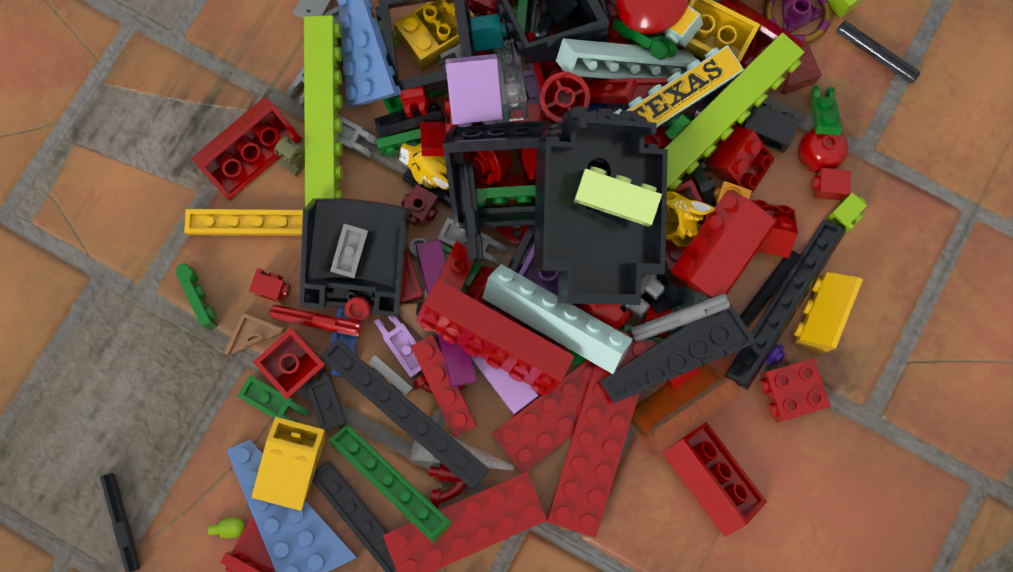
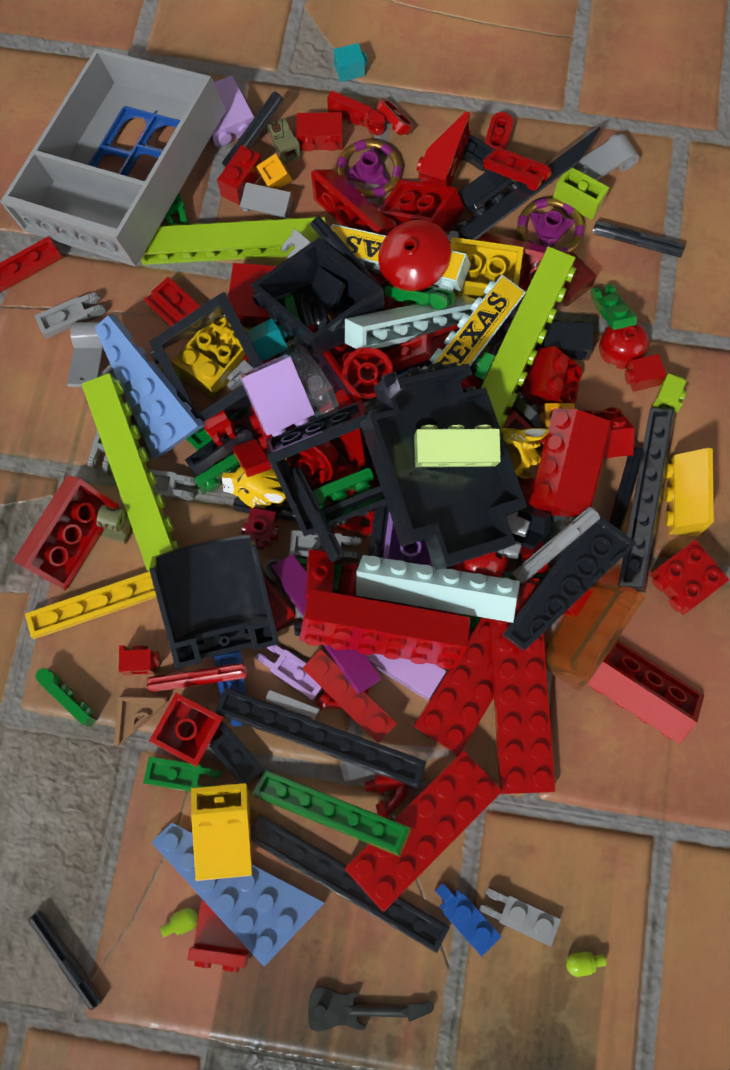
camera: 20 degrees left, 5 degrees down
light grey plate [330,224,368,278] -> none
red tile [345,296,371,322] -> none
dark purple plate [766,344,786,366] -> none

